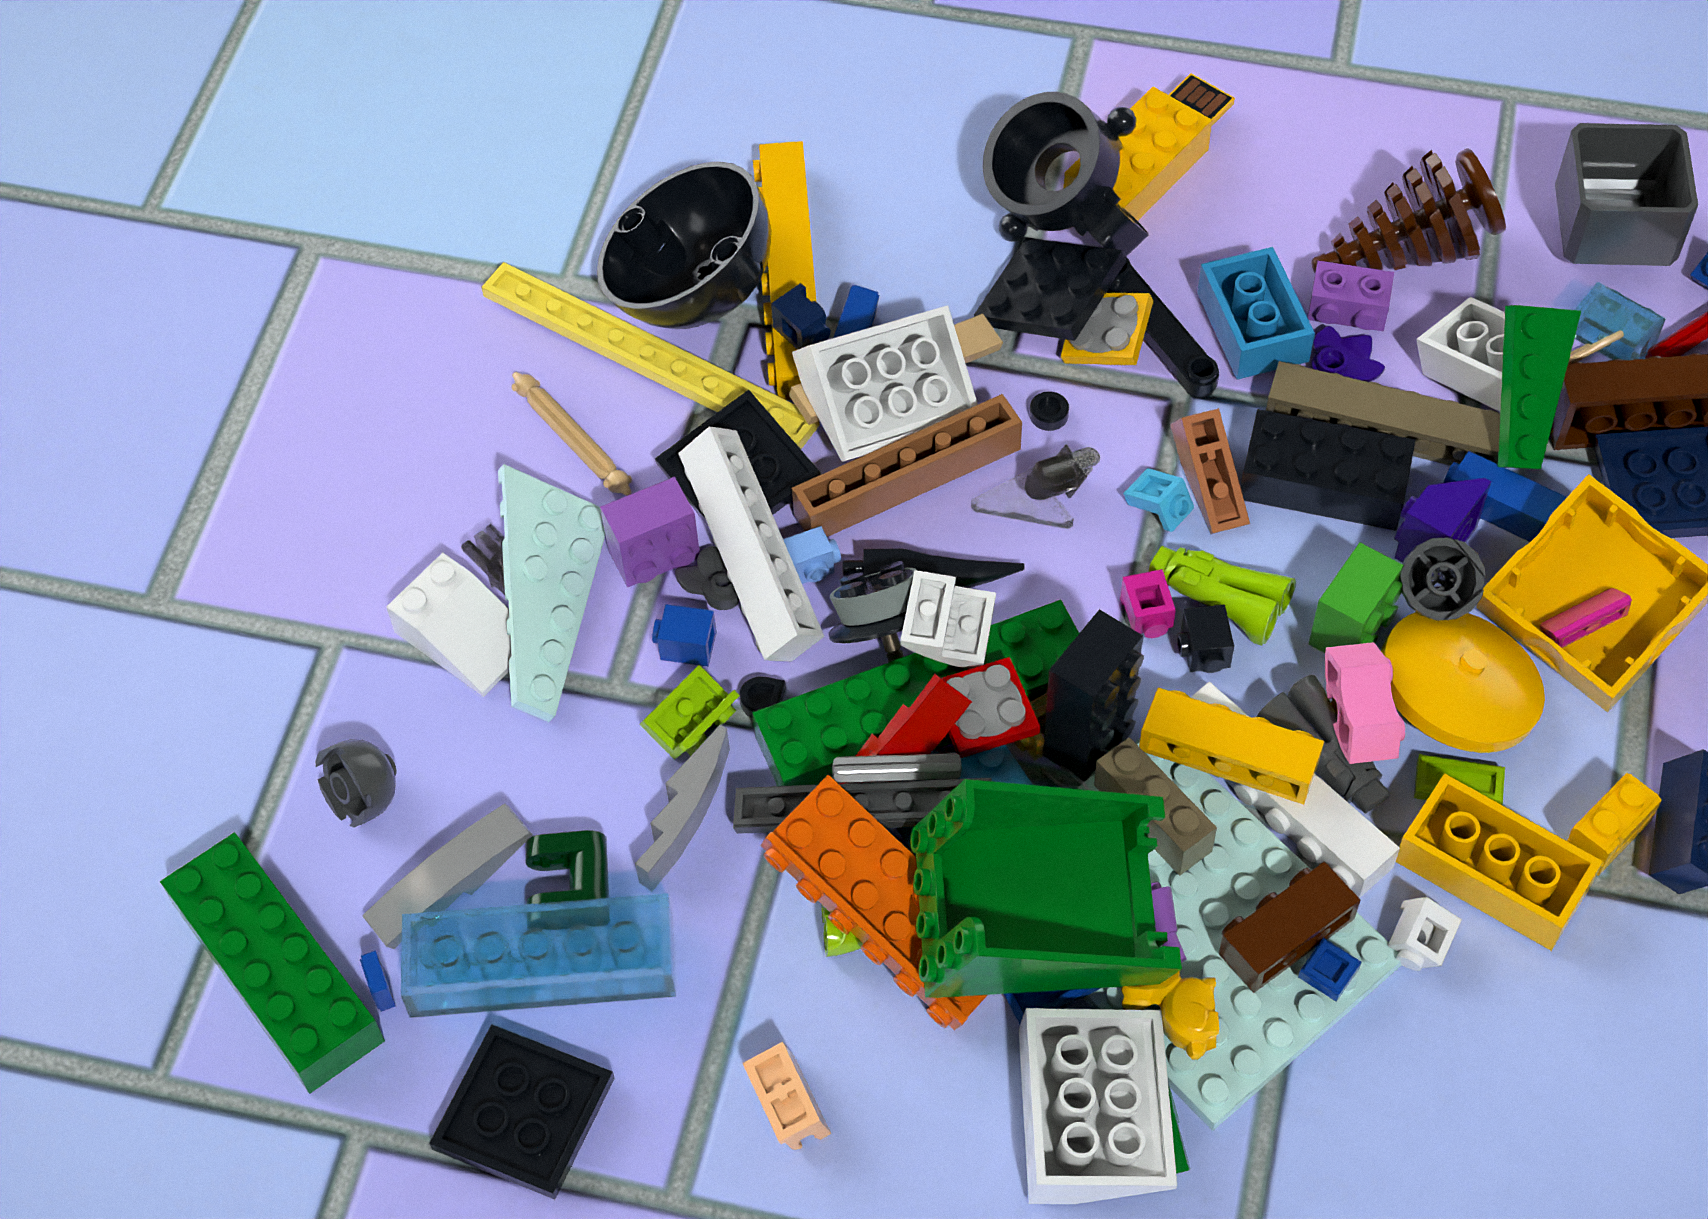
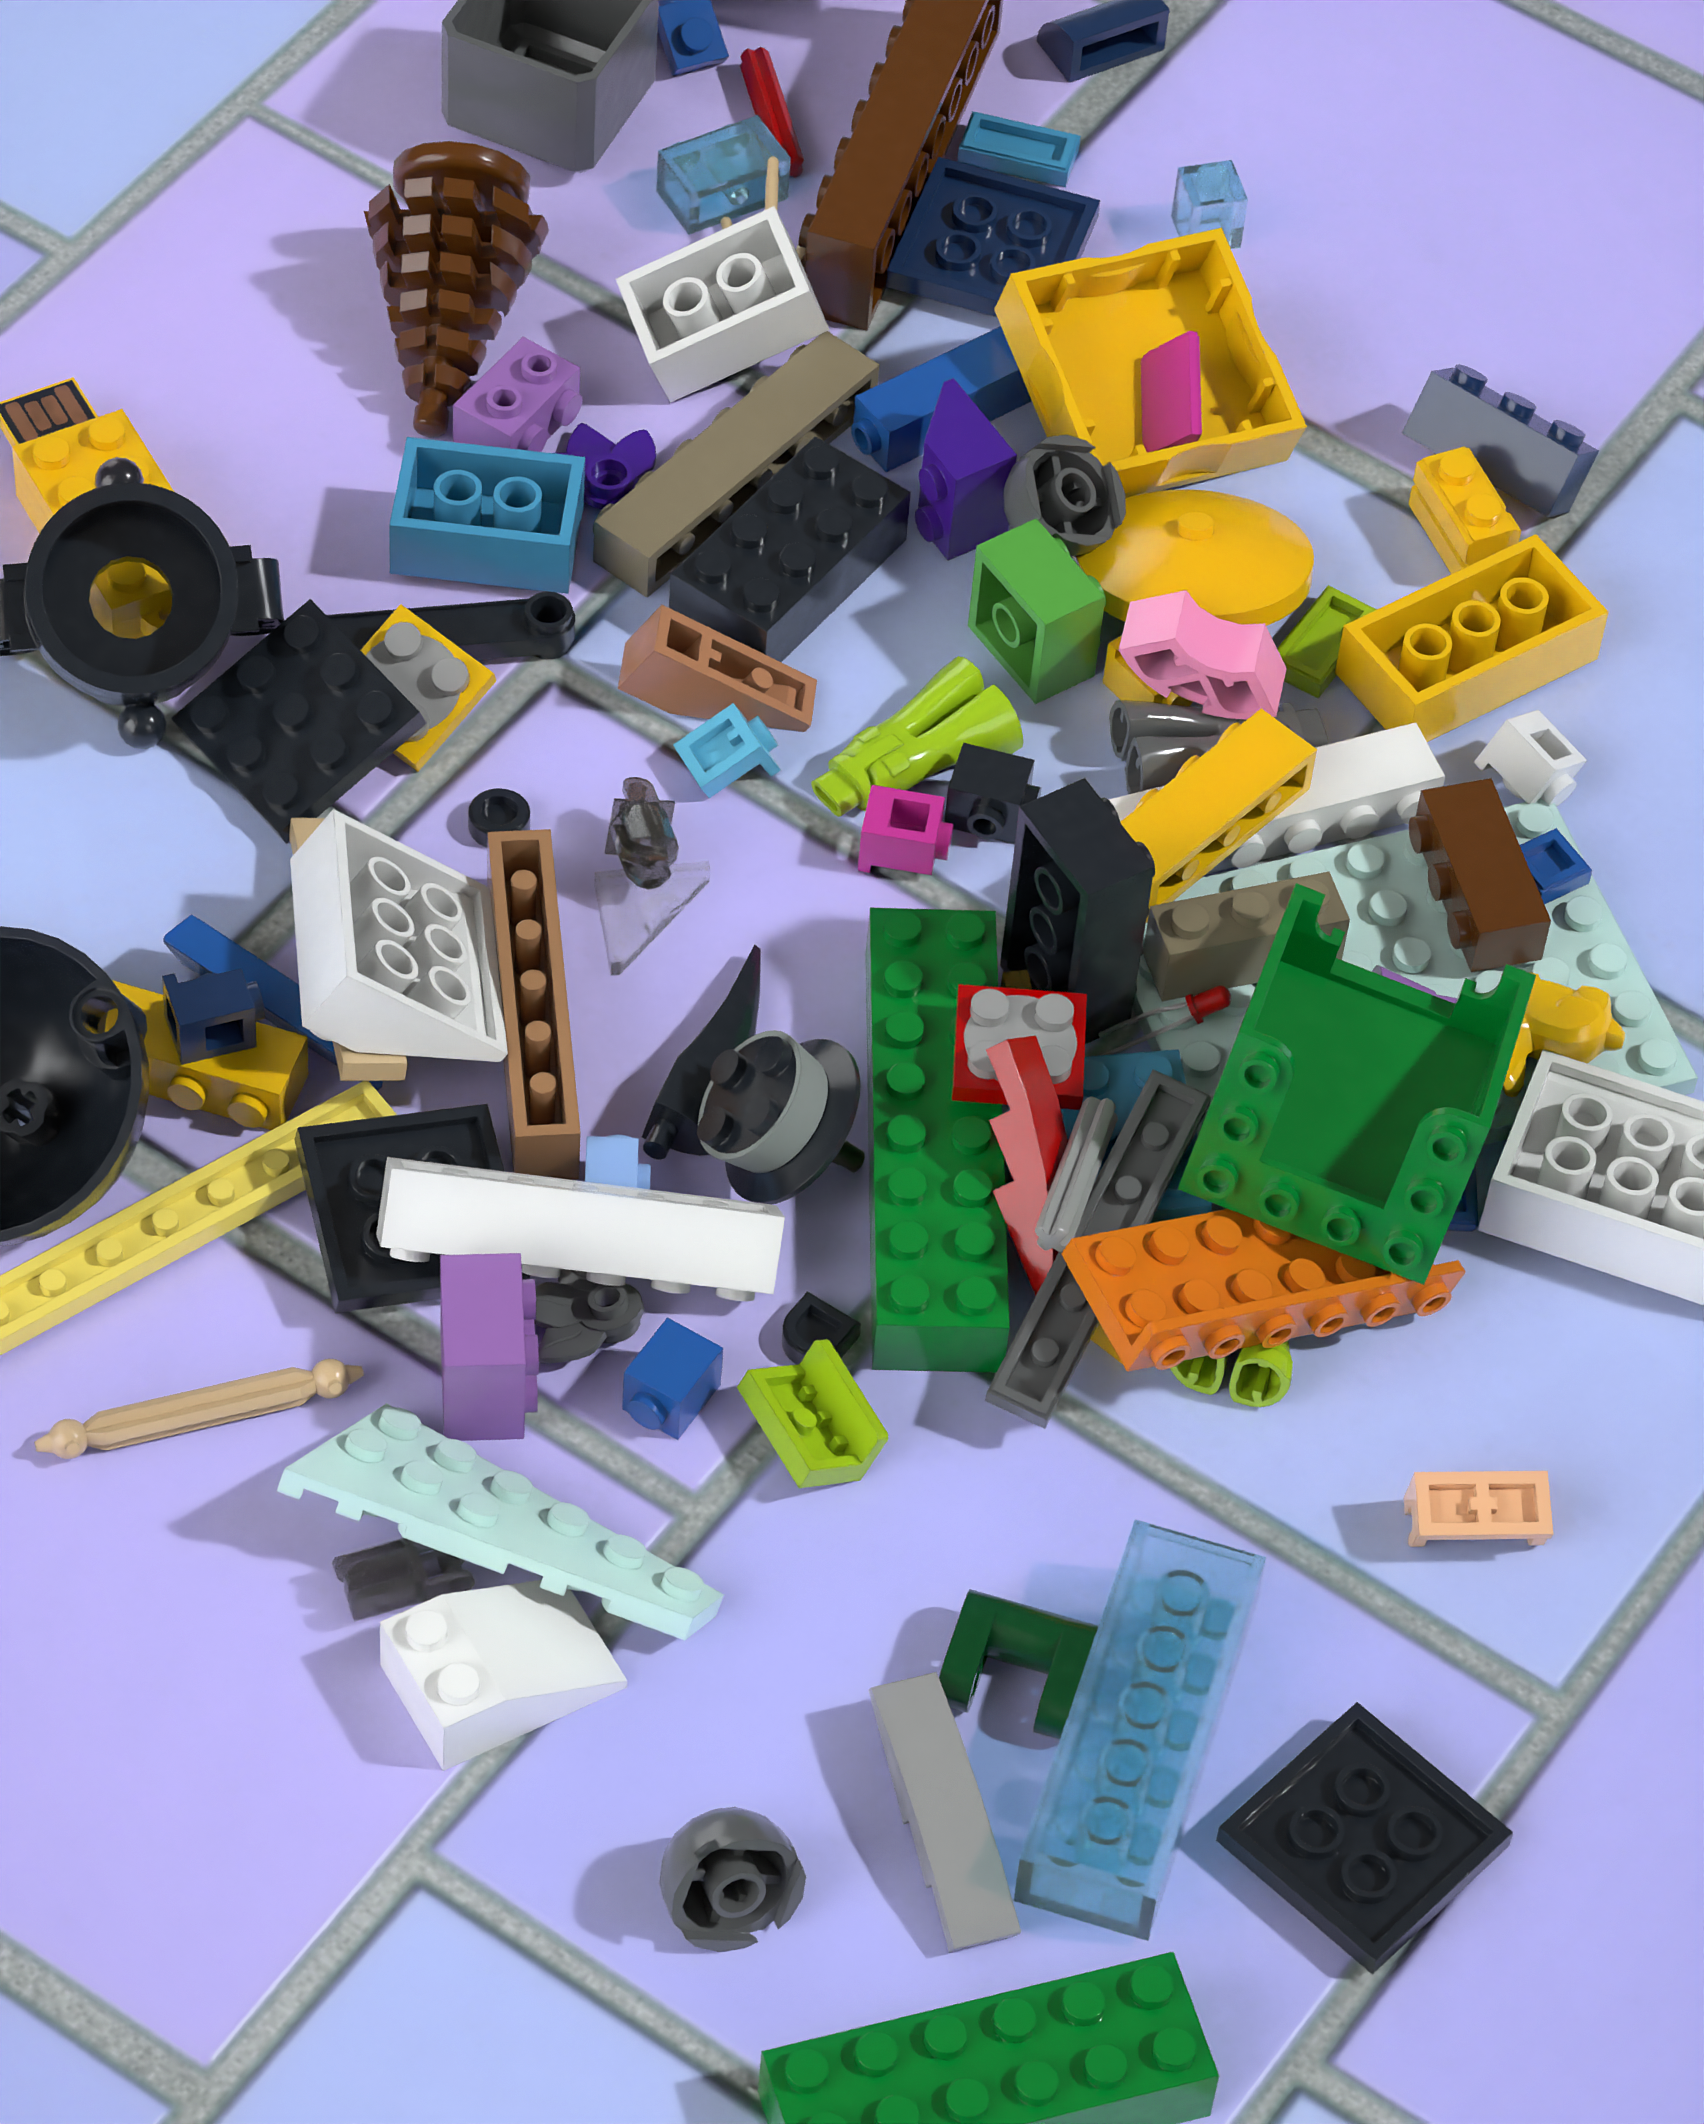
camera: 75 degrees left, 5 degrees down
blue tile [360,950,396,1012] -> none
light grey slope [635,724,730,892] -> none
white slope [900,570,996,669] -> none
green wing [1498,305,1581,469] -> none

